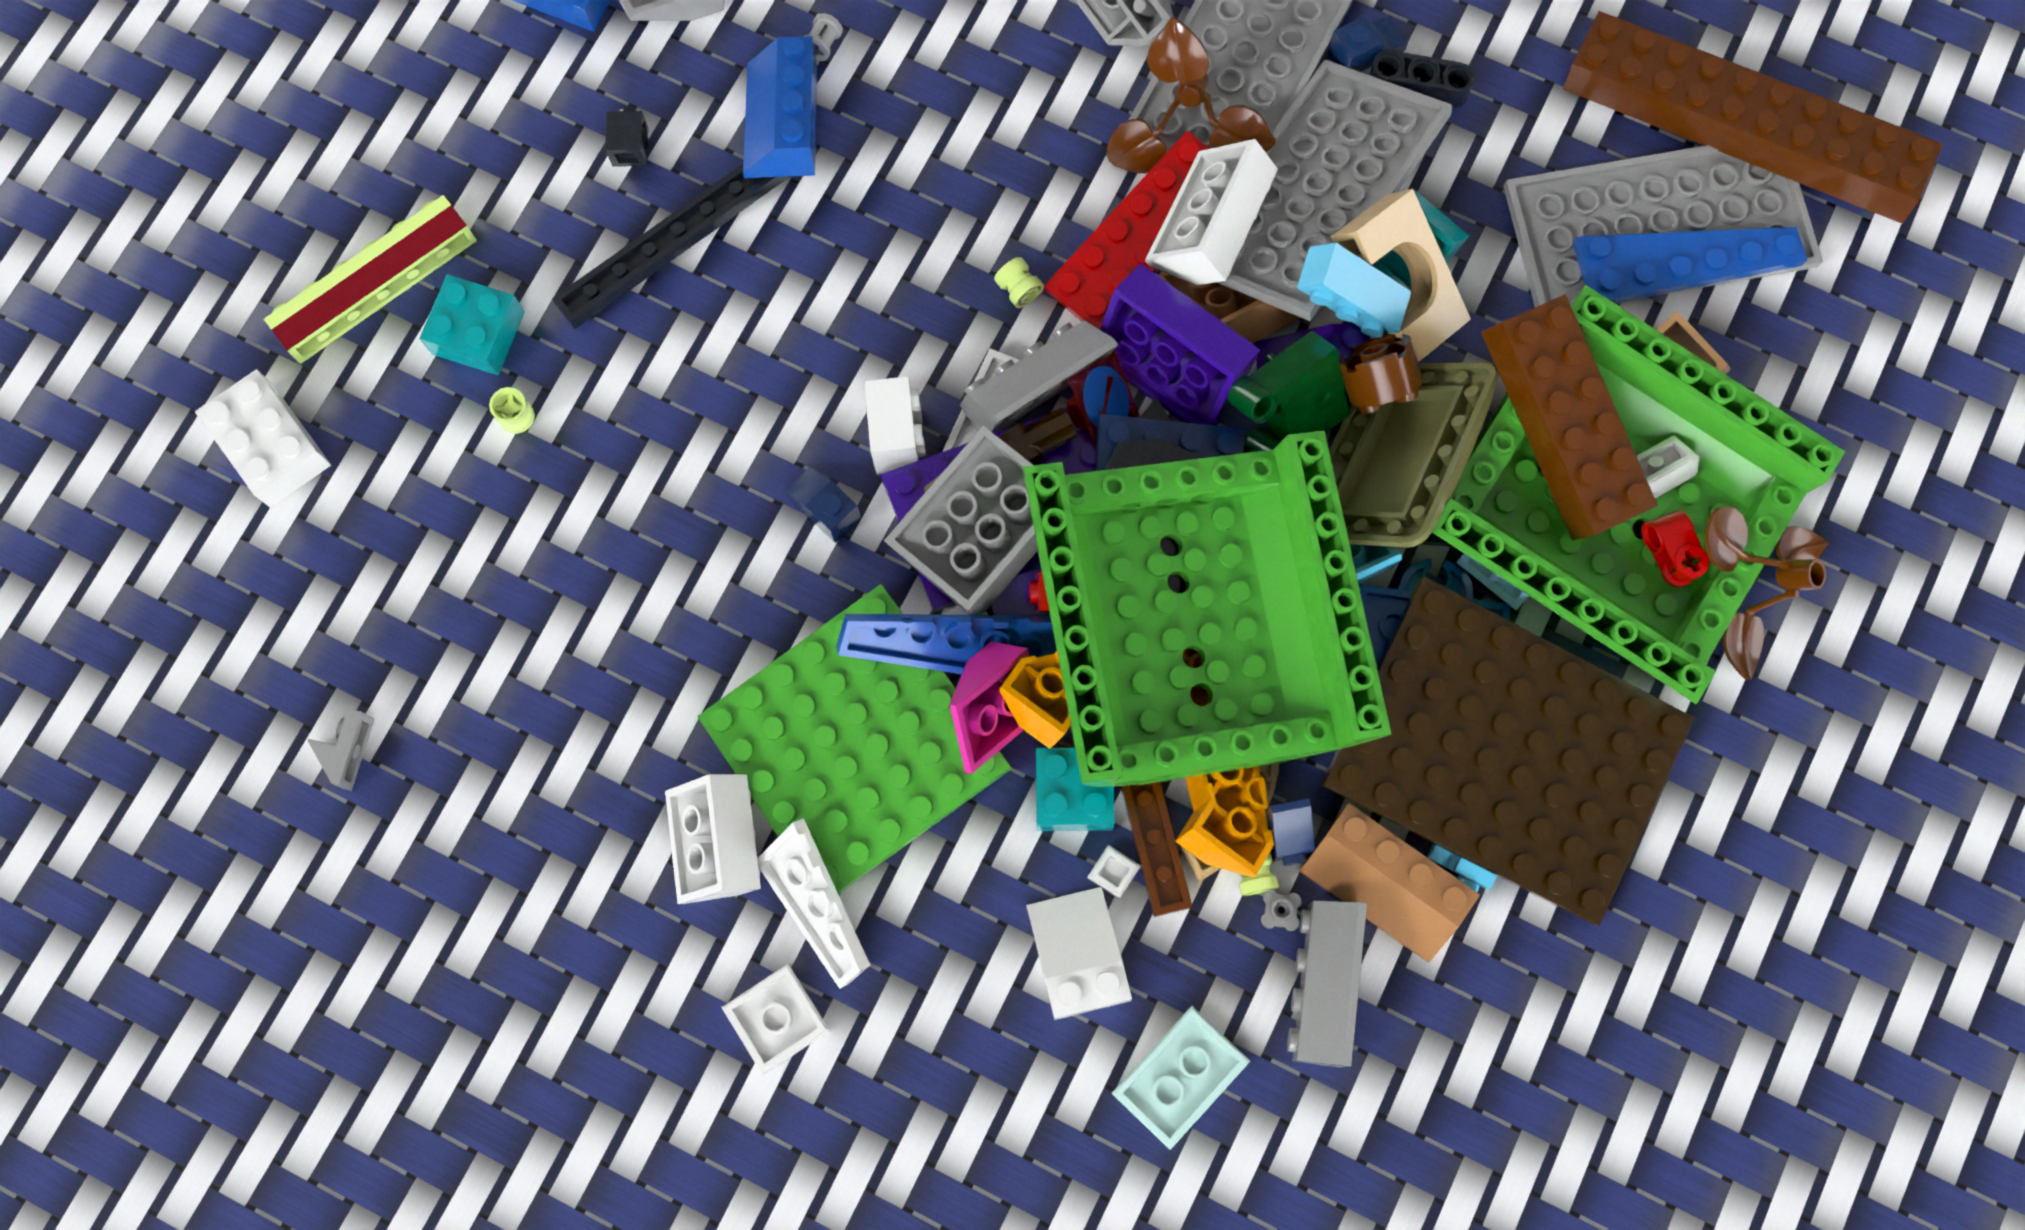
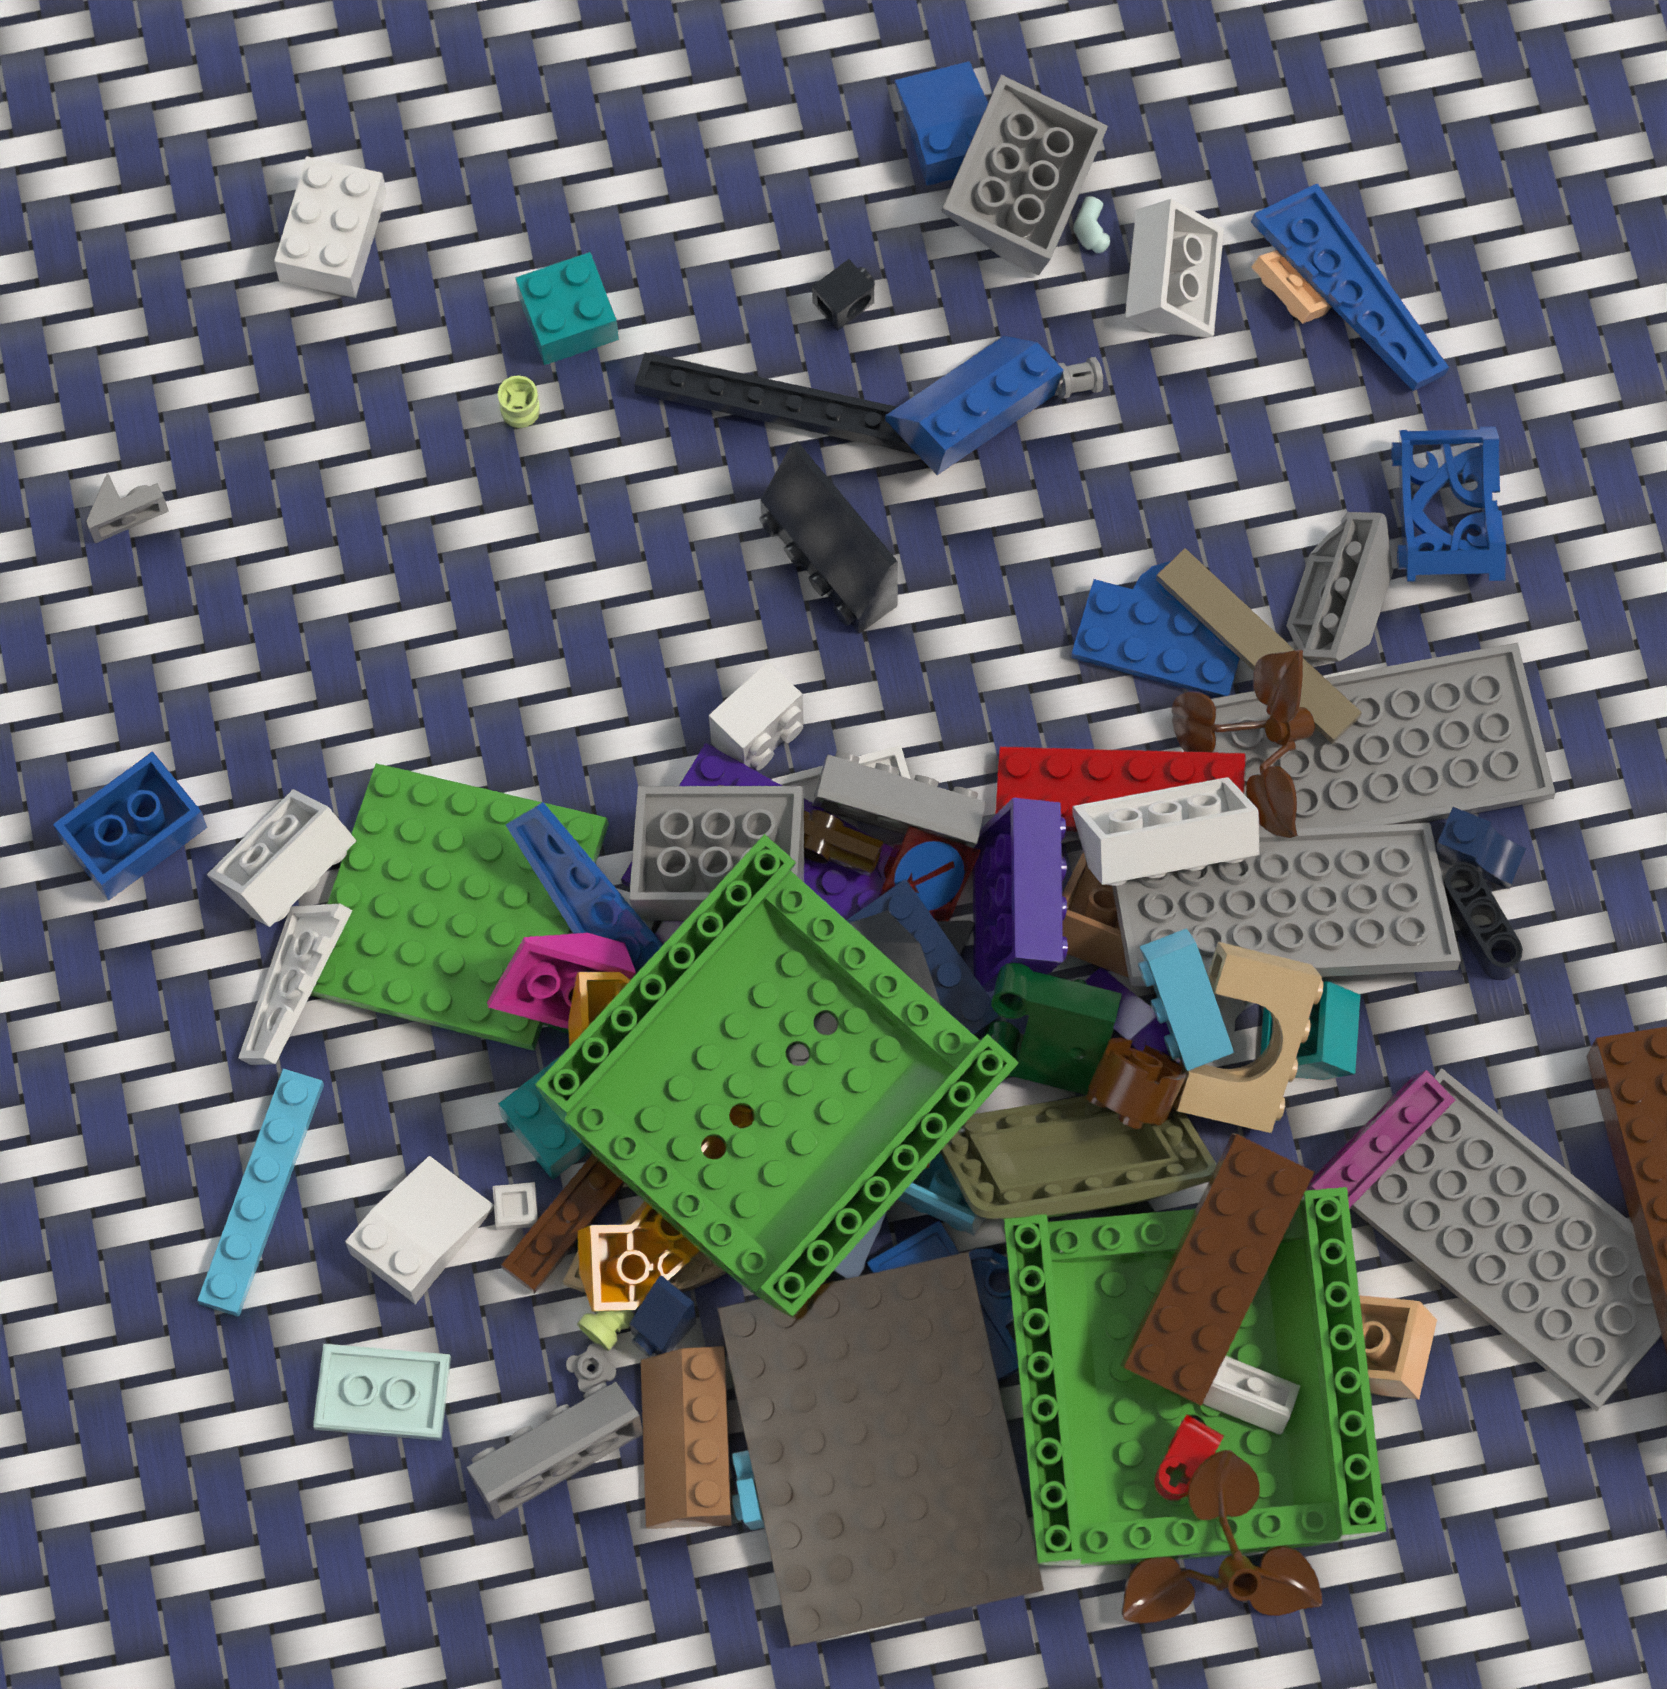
camera: 50 degrees right, 5 degrees down
brick [264,195,477,364] -> none
white tile [721,964,830,1075] -> none
dark blue slope [784,467,861,543] -> none
yellowish green wheel [994,257,1044,308] -> none
blue wing [1573,227,1807,304] -> none
none -> blue brick [53,751,208,901]
none -> medium azure plate [197,1068,324,1317]
none -> black slope [759,441,898,634]
none -> blue plate [1071,562,1240,698]
none -> dark tan tile [1156,548,1362,744]
none -> magenta fence [1306,1070,1455,1208]

